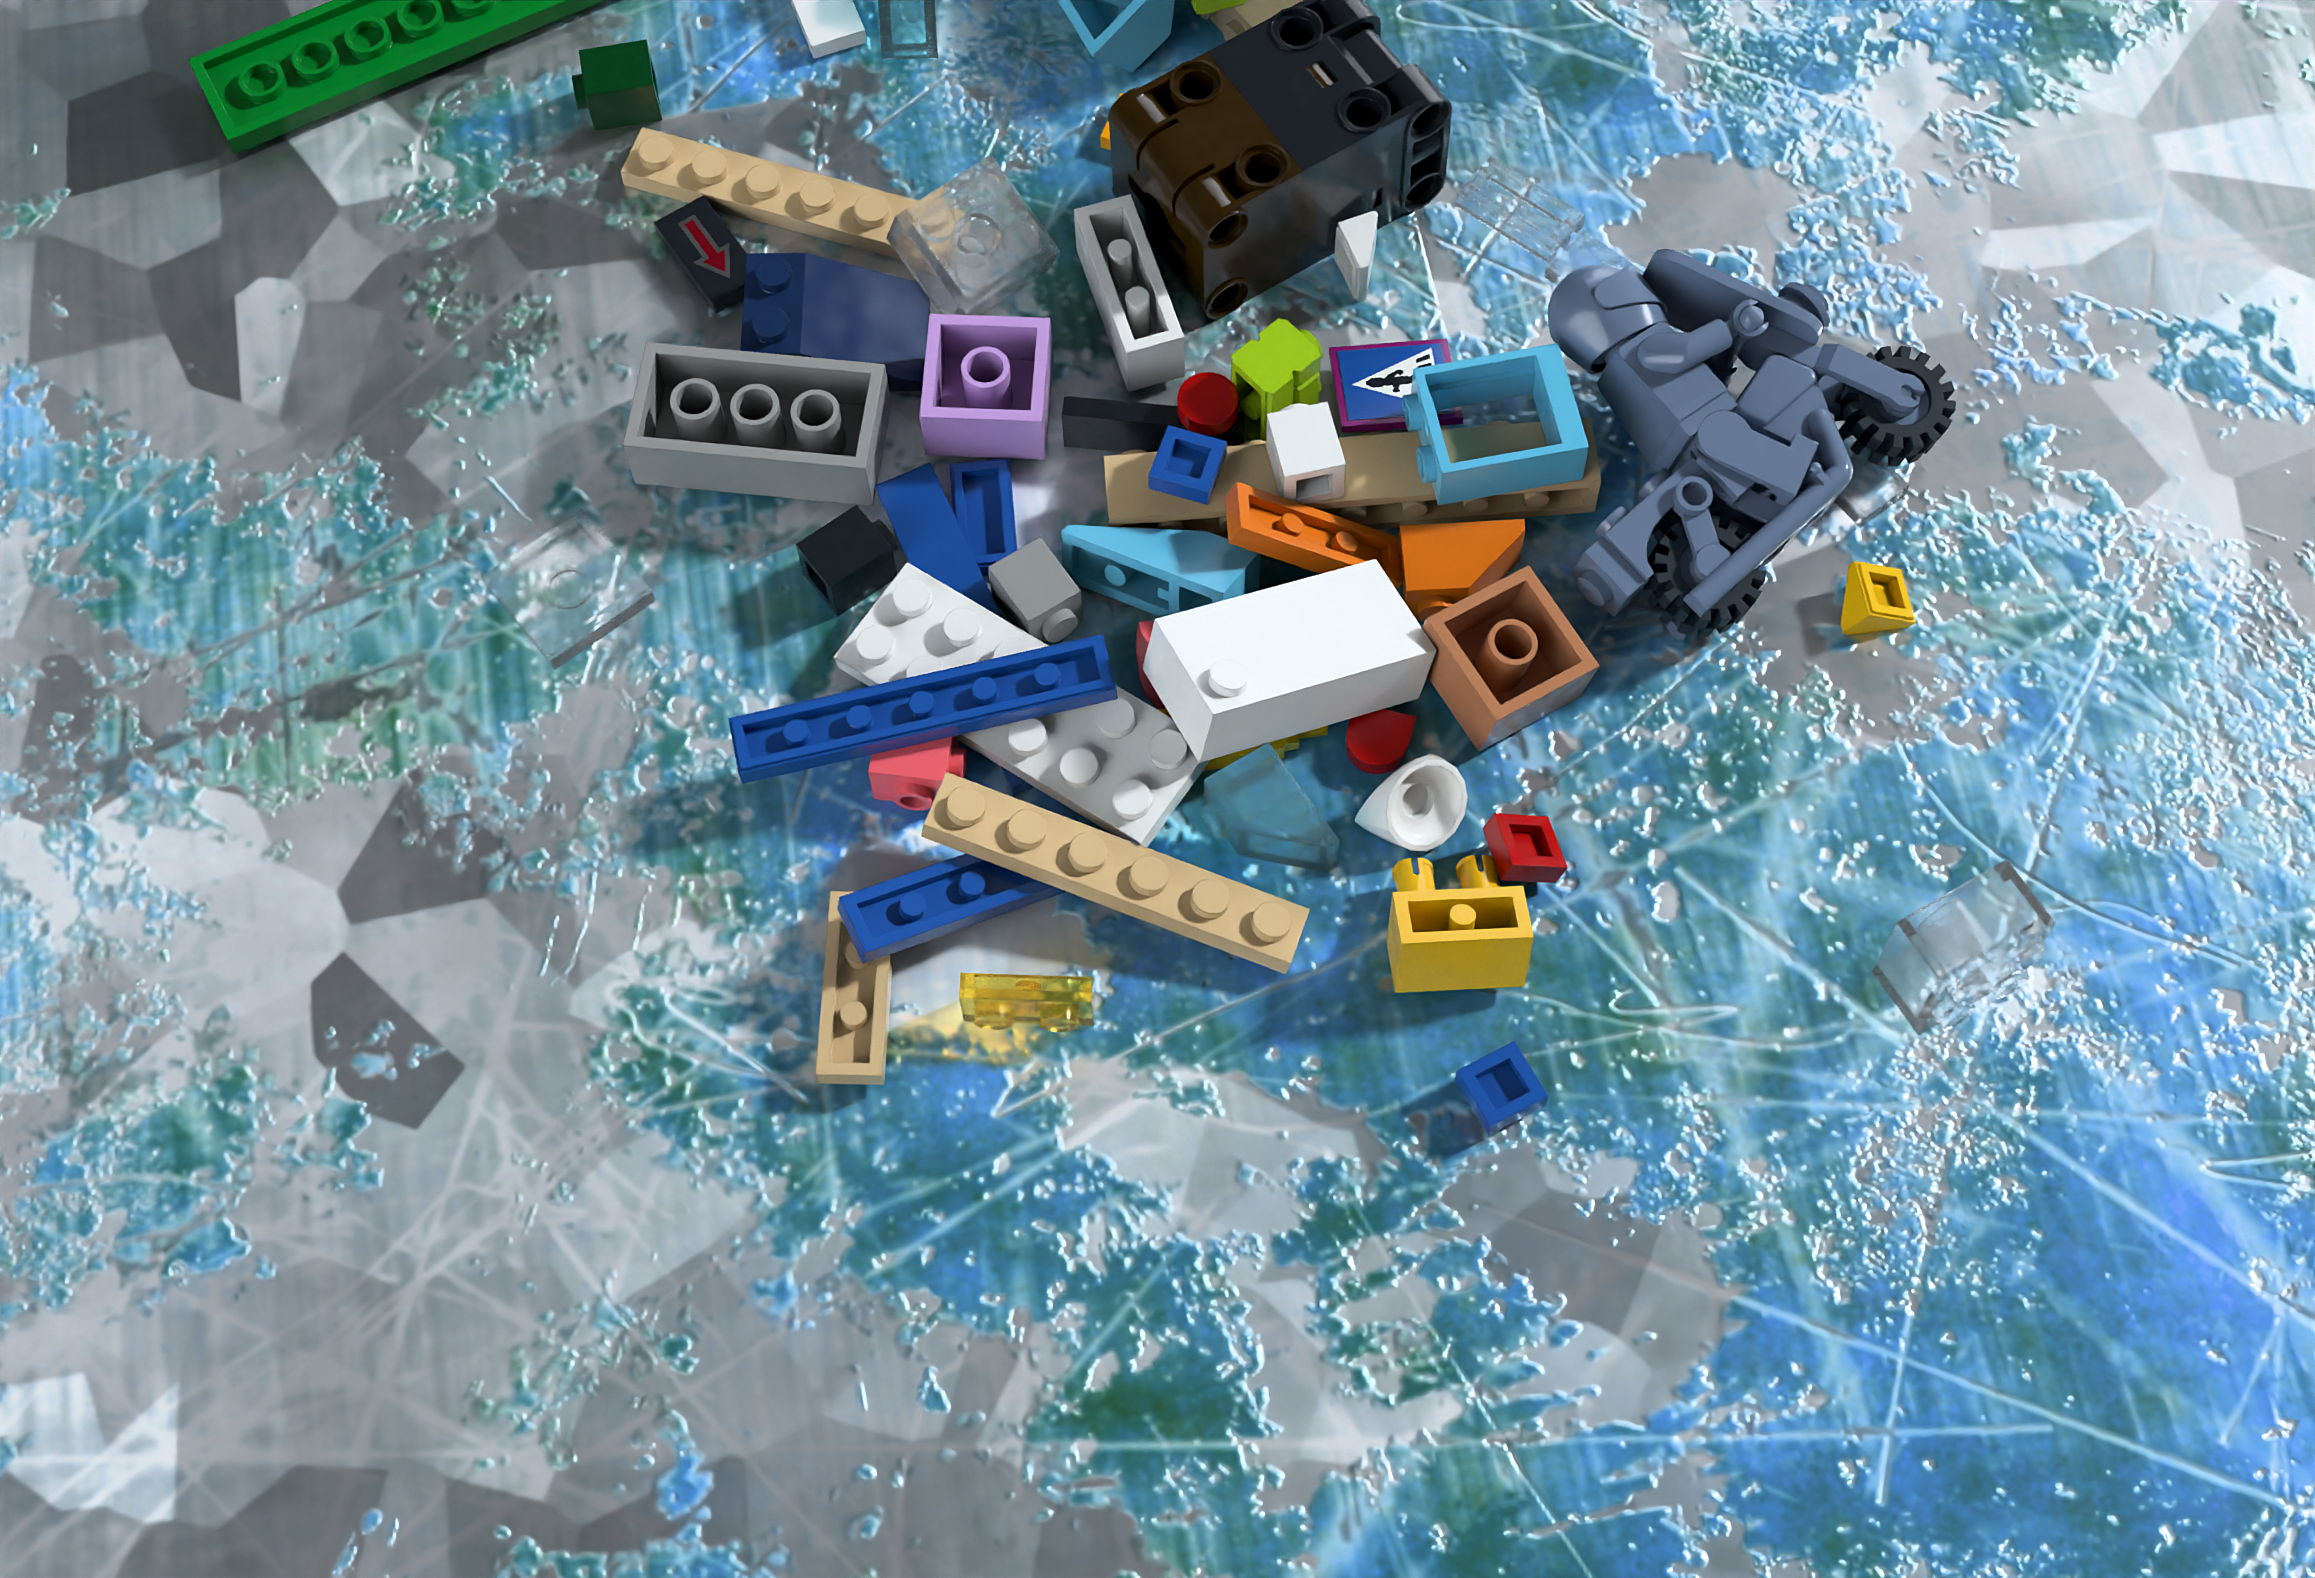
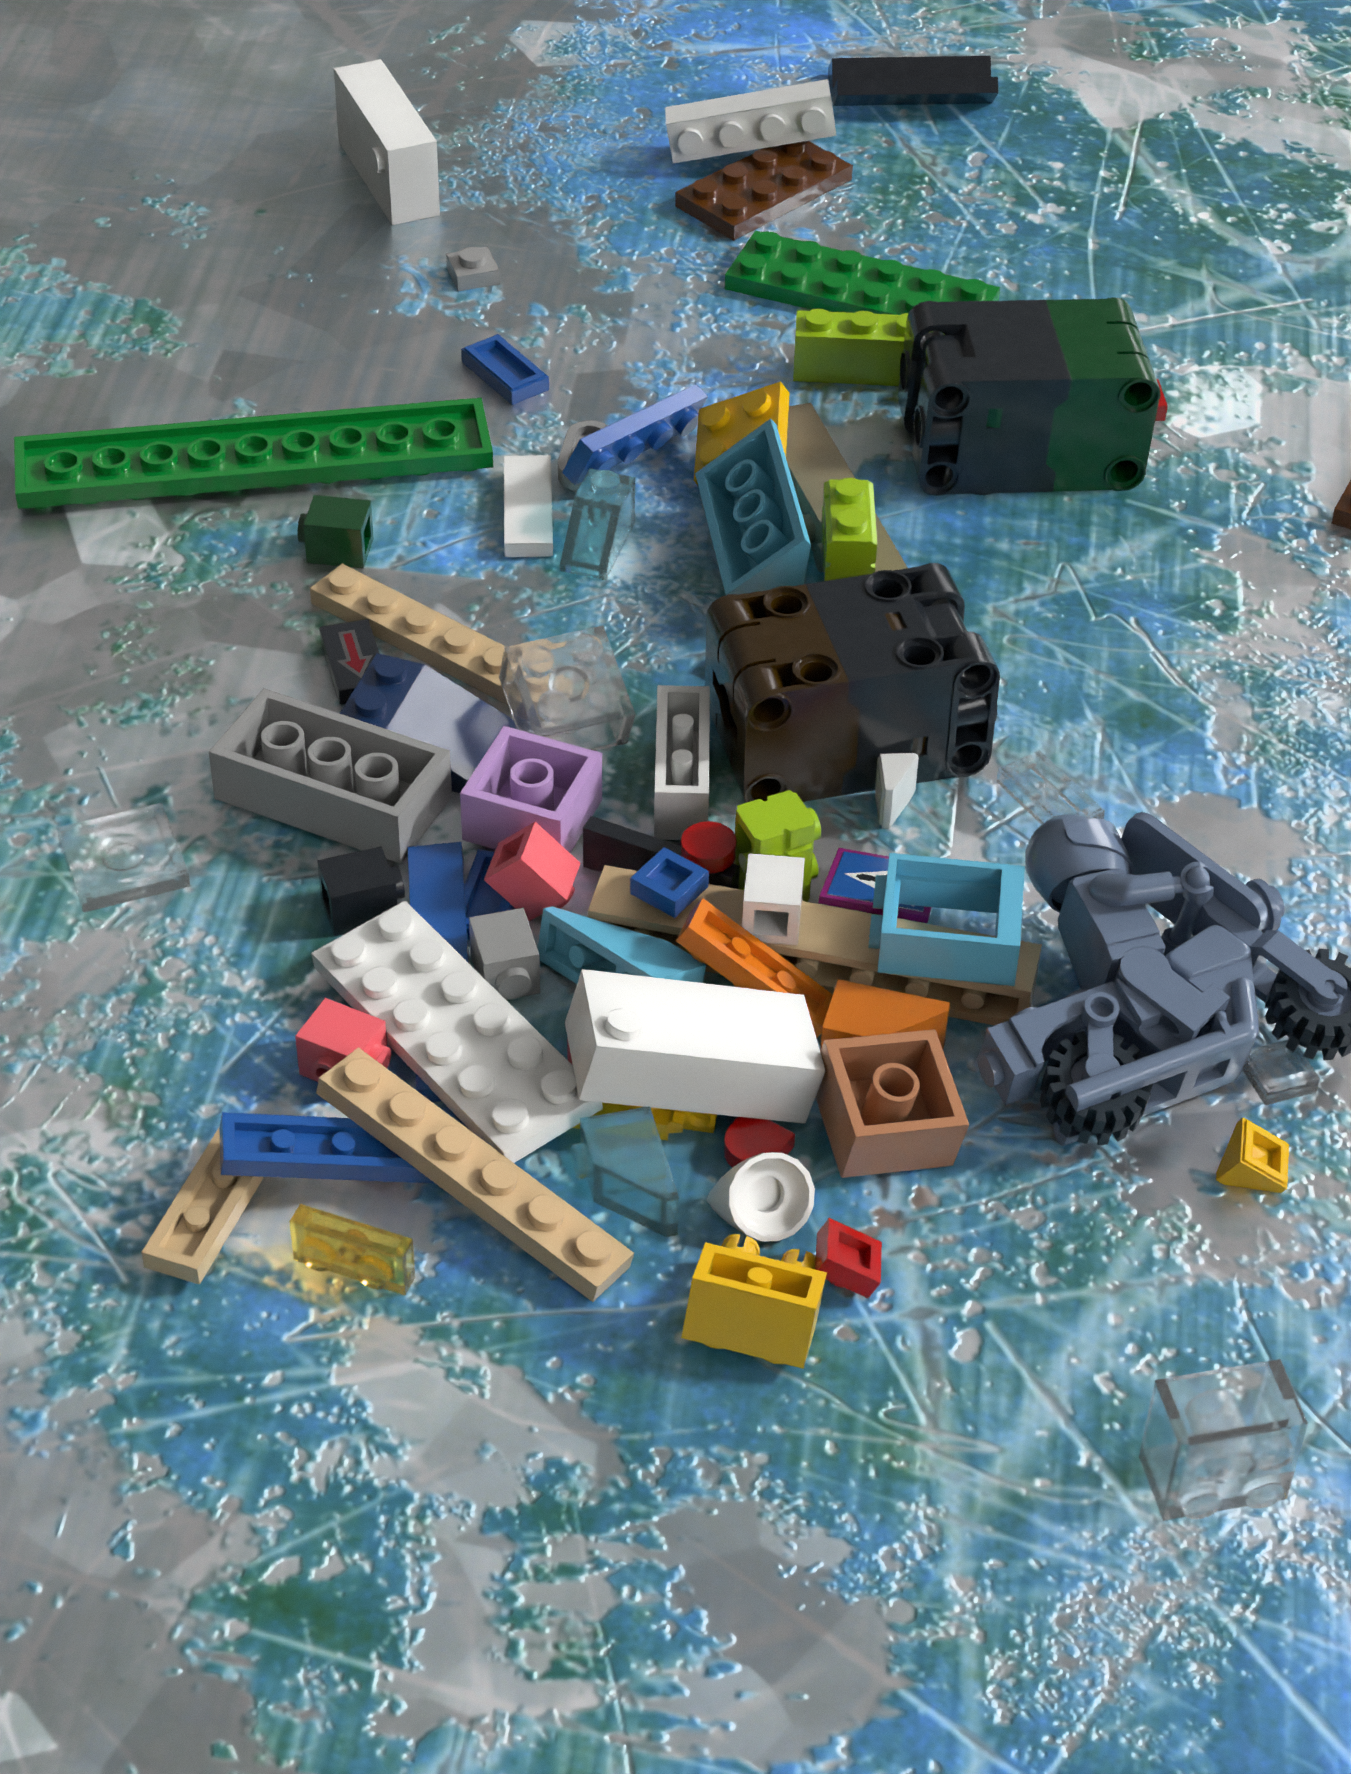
camera: 15 degrees right, 20 degrees down
blue tile [728,634,1118,784] -> none
blue plate [1455,1041,1549,1135] -> none
none -> coral brick [484,822,581,921]

